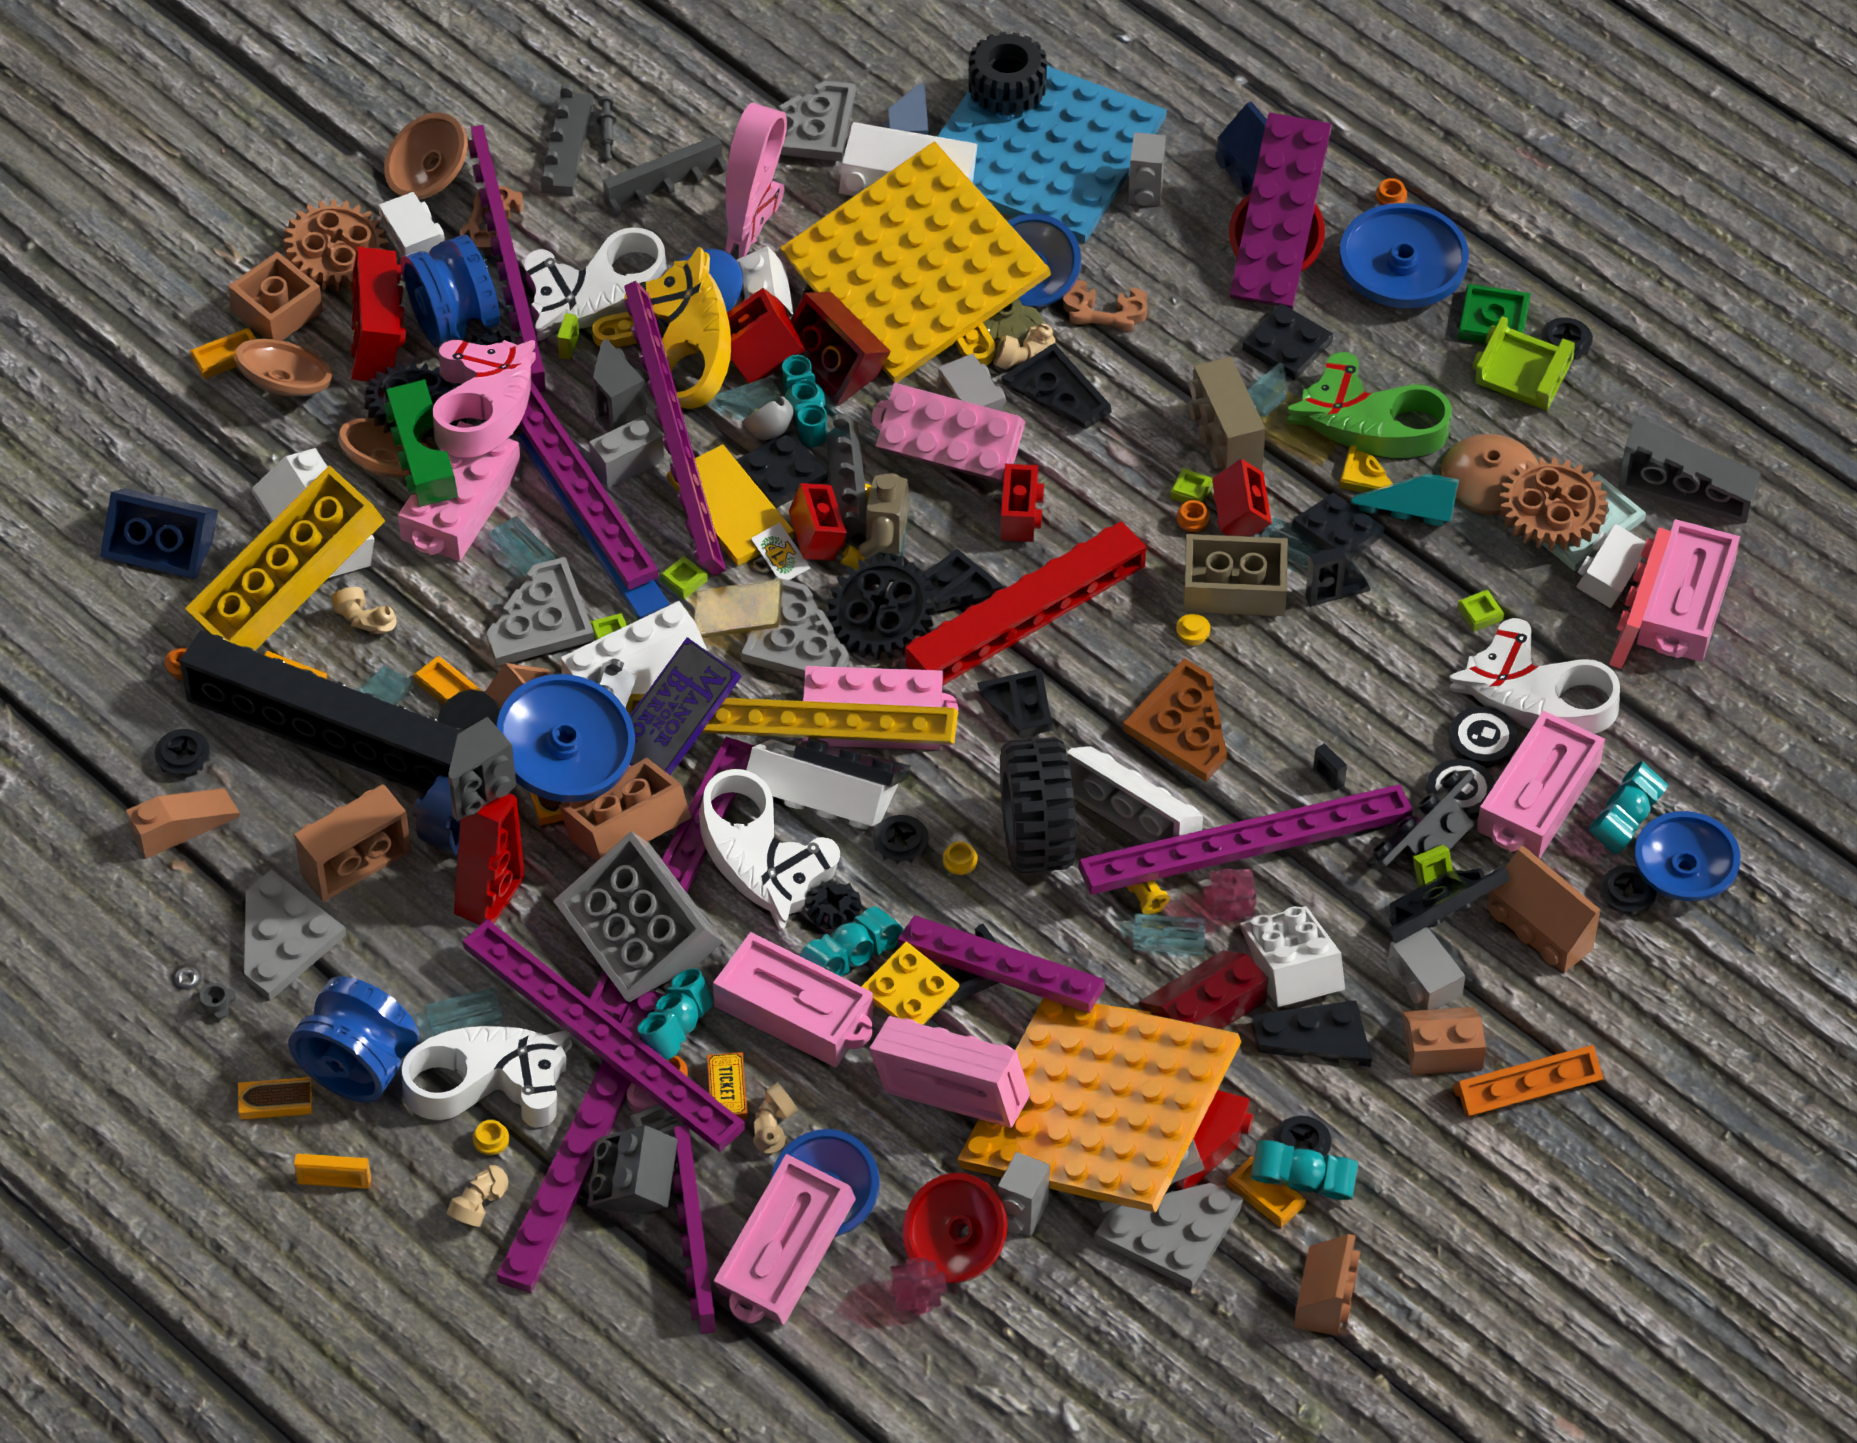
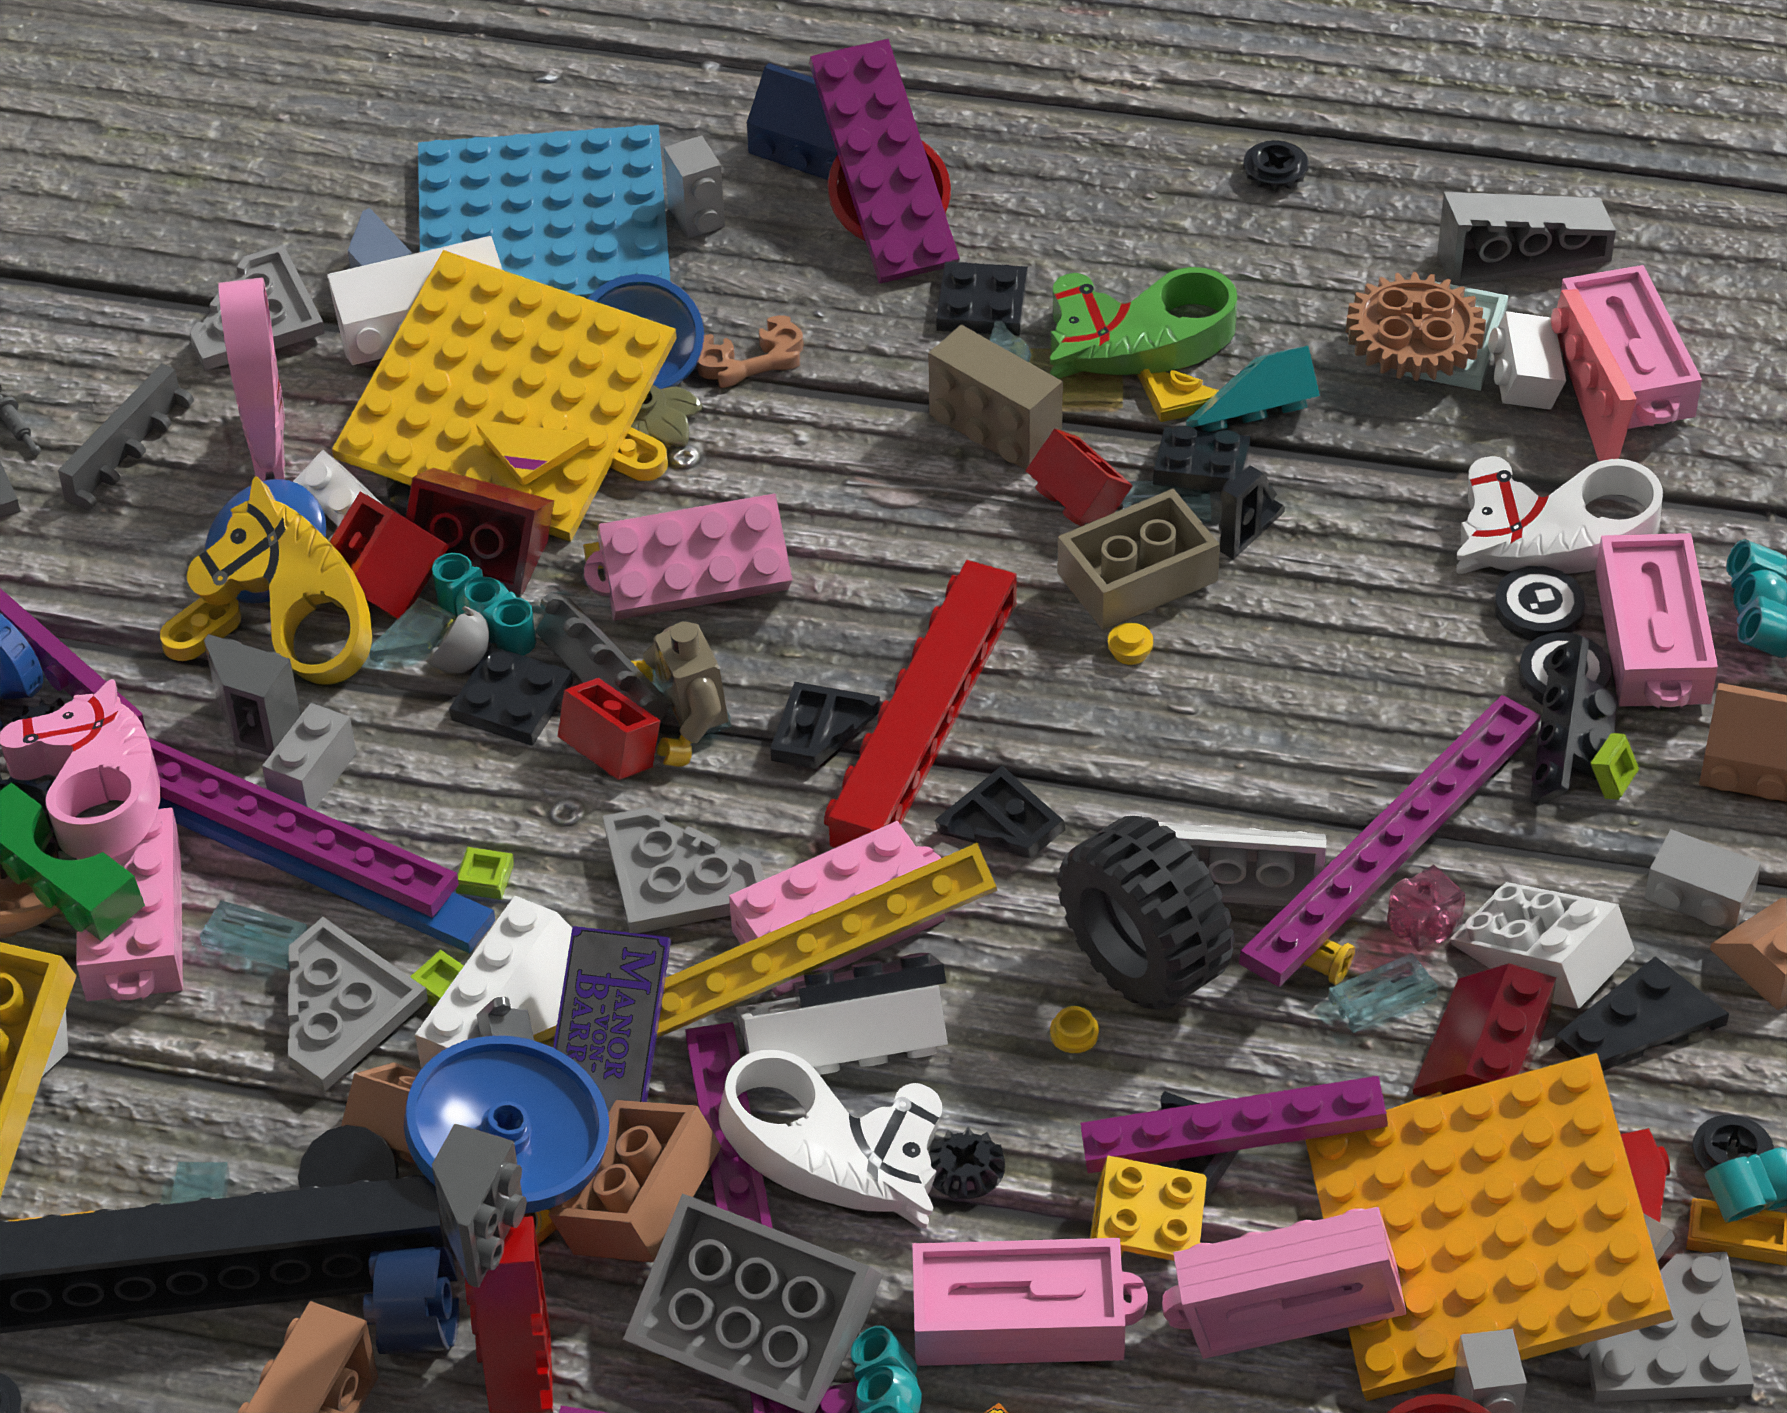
camera: 30 degrees left, 5 degrees down
tan arm [330,587,397,634] -> none
light orange tile [413,655,483,706] -> none
white animal [524,228,667,341] -> none
lime tile [557,313,579,360] -> none
magenta plate [624,281,726,576] -> none
yellow tile [667,444,794,566] -> none
clear yellow piece [694,579,783,638] -> none
white sticker [751,523,810,580] -> none
teal piece [800,906,903,977] -> none
black gear [827,554,937,660] -> none
black gear [873,815,929,865] -> none
light grey brick [938,354,1006,411] -> none
black tyre [968,32,1047,115] -> none
tan arm [993,324,1056,370] -> none
red brick [1000,463,1044,542] -> none
black wing [1001,343,1112,430] -> none
dark orange plate [1123,658,1227,782] -> none
lime tile [1170,468,1213,503] -> none
orange plate [1177,500,1210,532] -> none
black tile [1313,743,1347,791] -> none
blue dish [1339,203,1469,308] -> none
orange plate [1375,178,1407,205] -> none
black wing [1388,867,1510,943] -> none
nougat dish [1441,434,1539,515] -> none
green tile [1457,284,1531,343] -> none
lime tile [1457,589,1504,632] -> none
lime panel [1472,317,1575,411] -> none
none -> yellow tile [476,420,590,486]

